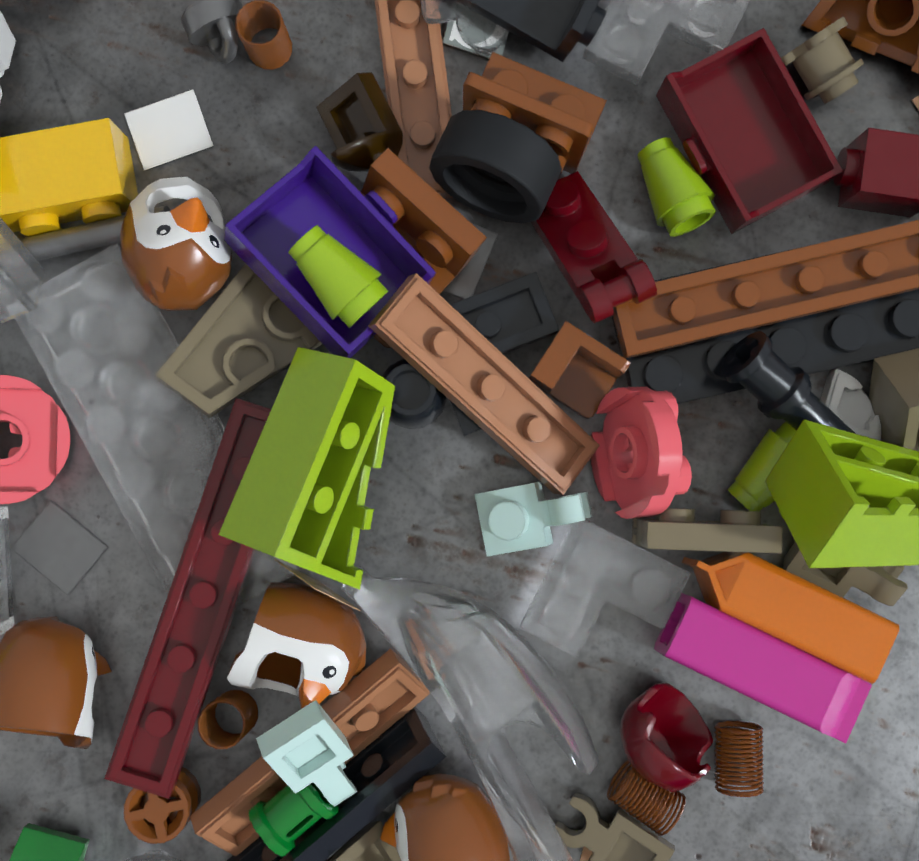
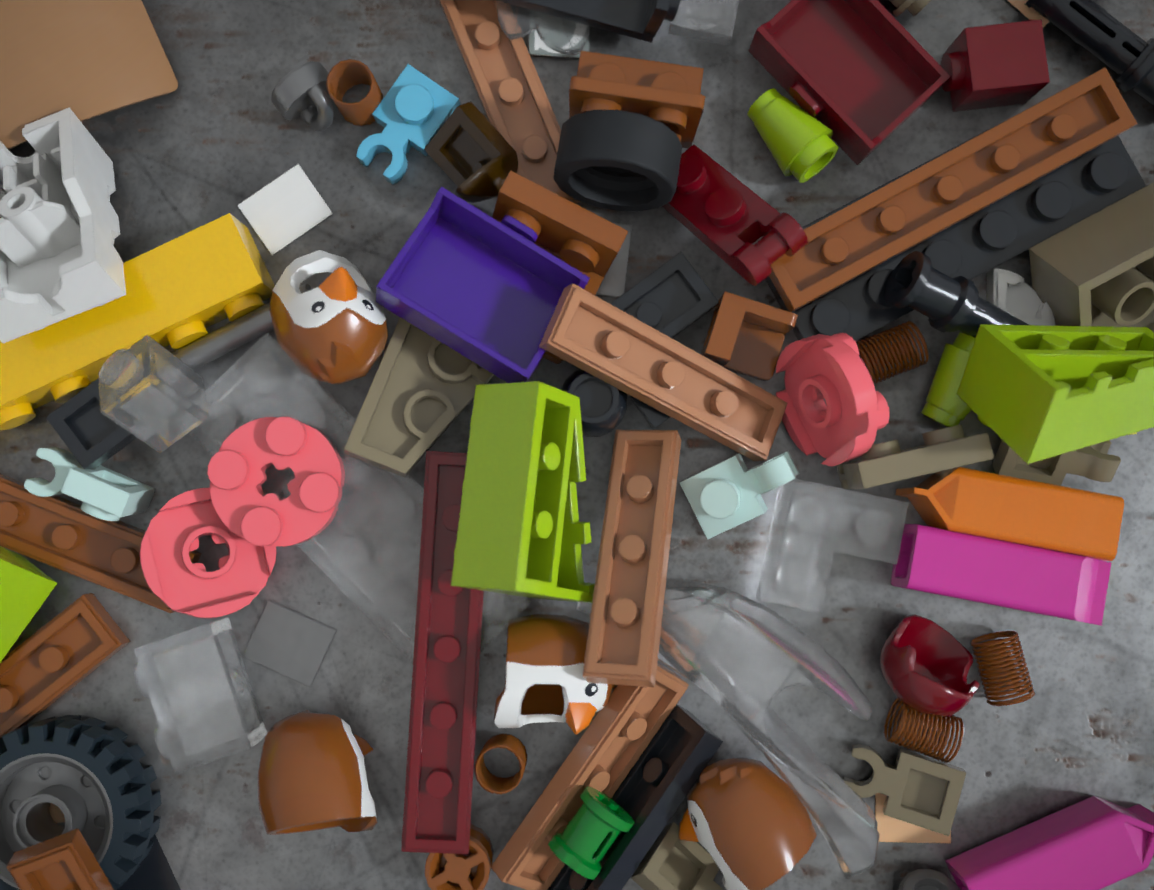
camera: 15 degrees left, 0 degrees up
light aqua plate [256,700,357,807] -> none
light nougat sticker [275,559,360,611] -> none
lime cone [288,225,388,328] -> none
none -> coral plate [207,416,345,547]
none -> medium azure plate [356,64,461,185]
none -> nougat tile [583,430,681,687]
none -> dark orange piece [856,321,929,384]

